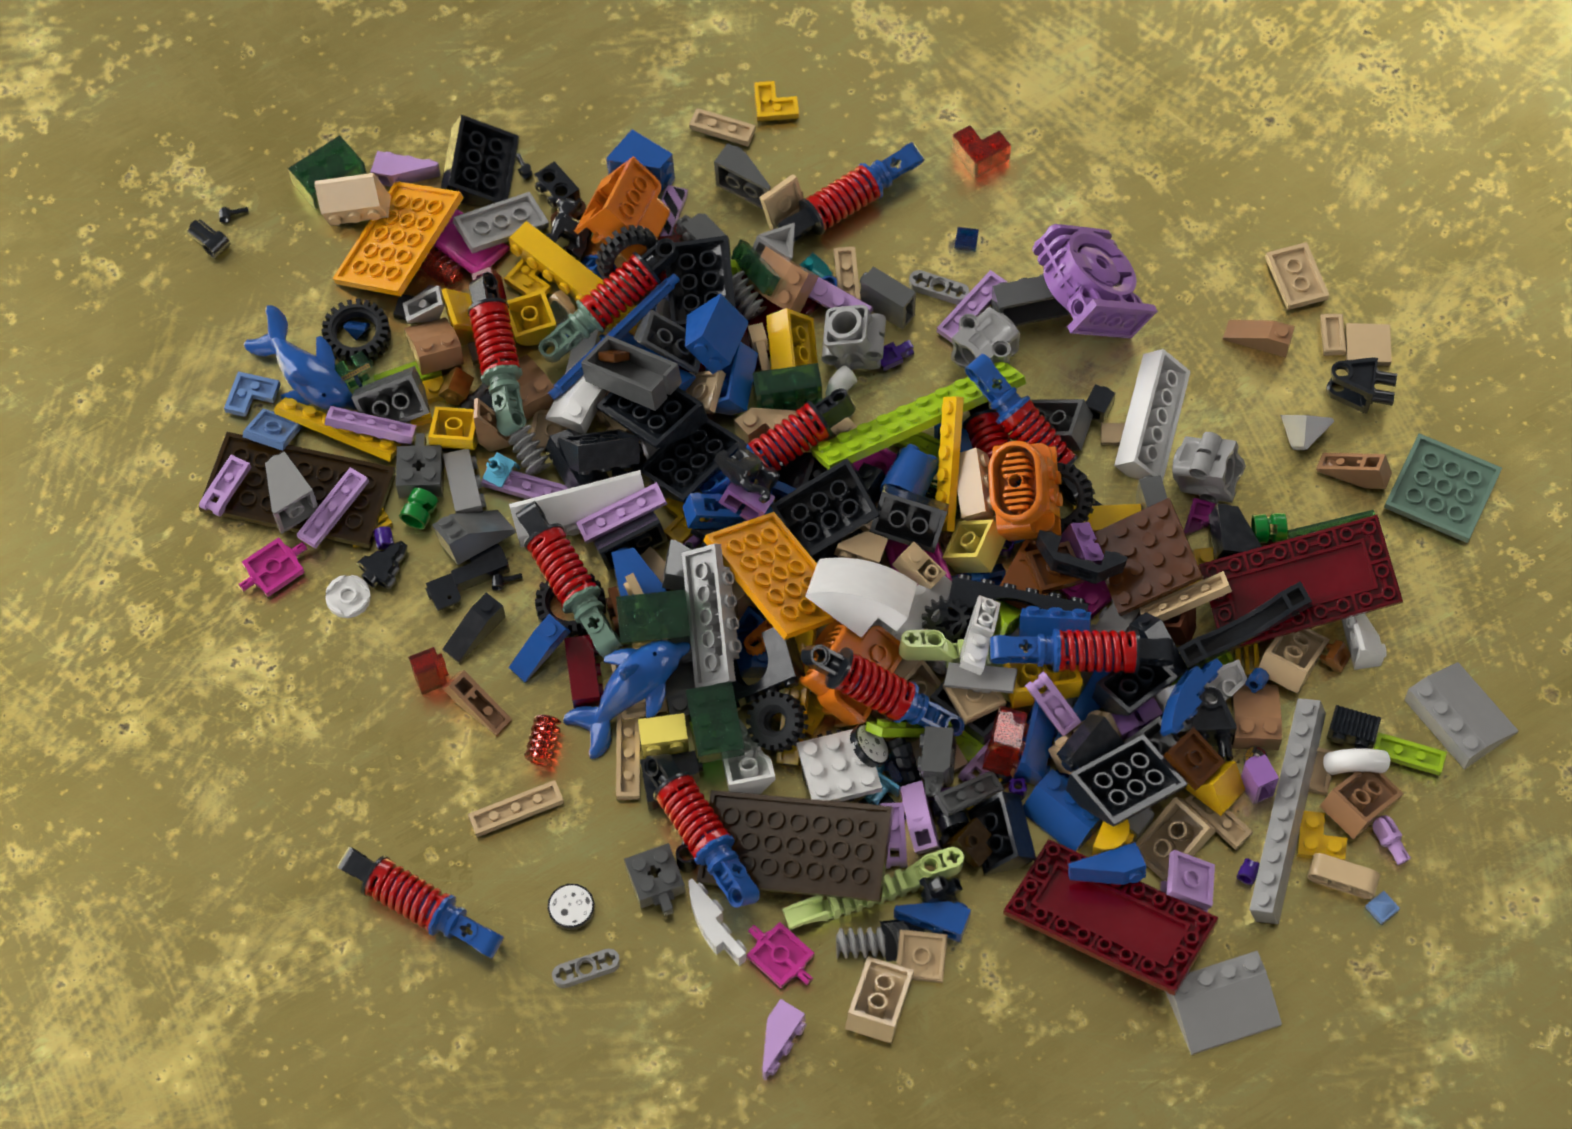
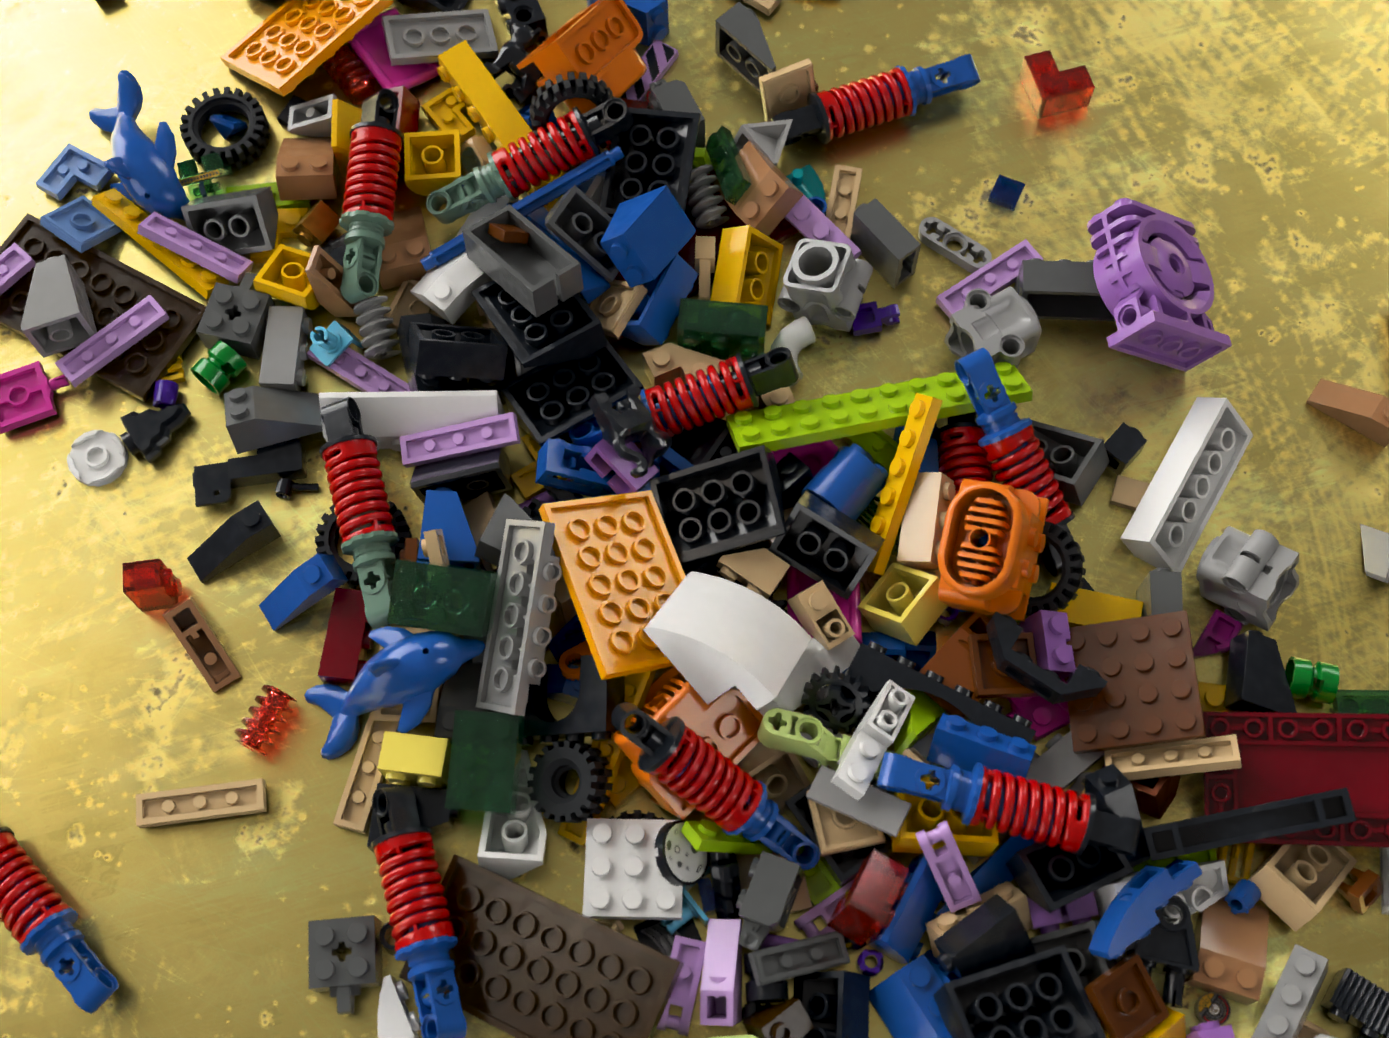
camera: 15 degrees right, 5 degrees up
white tile [547,883,595,931] -> none

